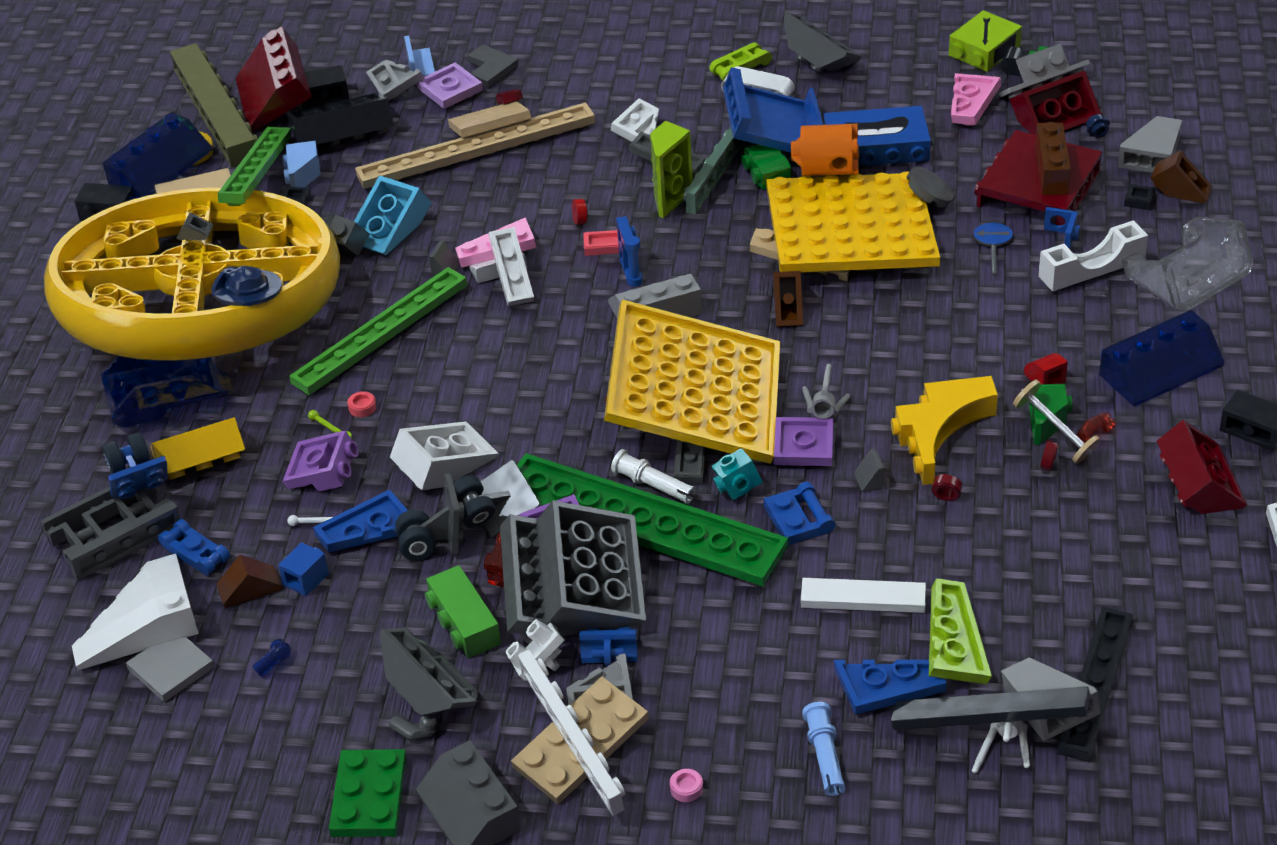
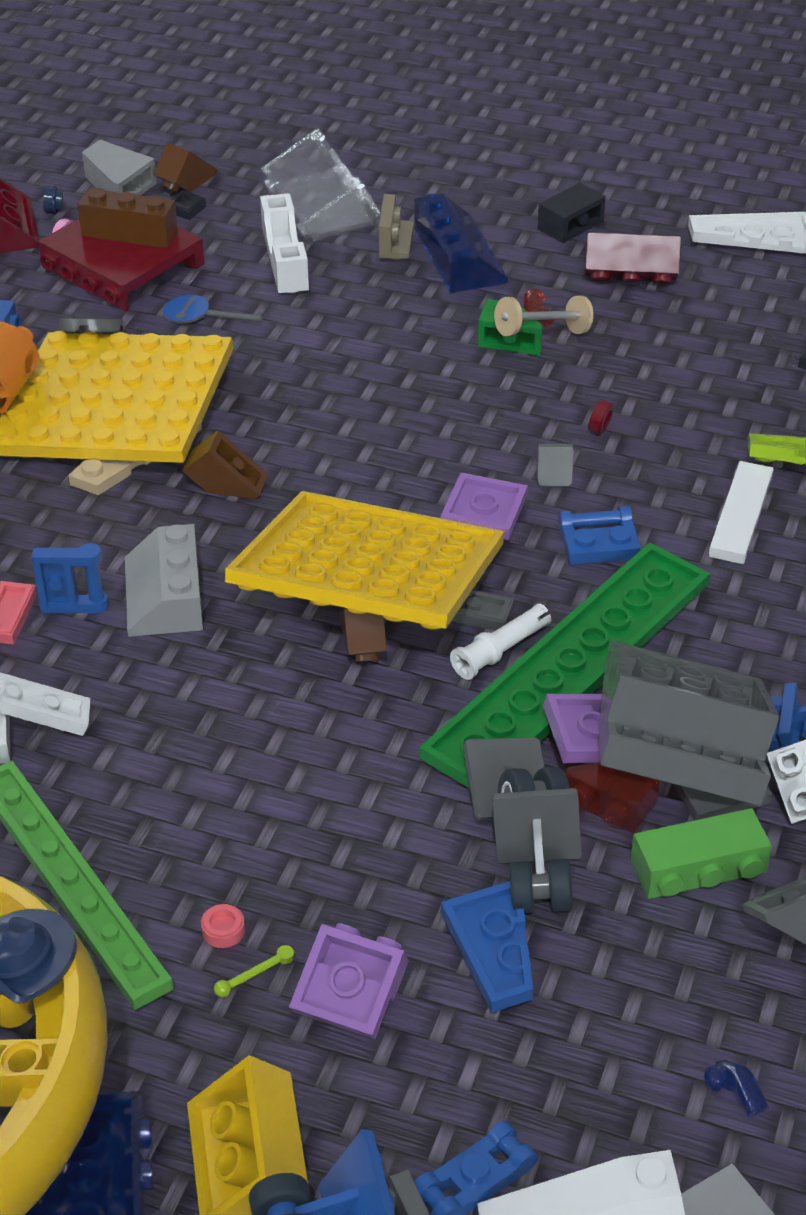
camera: 80 degrees left, 0 degrees up
reddish brown slope [216,555,283,608] -> none
blue brick [278,542,329,596] -> none
white hinge [287,515,333,526] -> none
white slope [390,422,498,490] -> none
teal brick [712,448,763,500] -> none
light grey plant [802,364,850,419] -> none
yellow arch [891,376,998,485] -> none
red brick [1023,353,1068,384] -> none
dark red tile [1040,440,1059,471] -> none
blue bracket [1044,207,1080,249] -> none
none -> dark tan bracket [379,194,413,260]

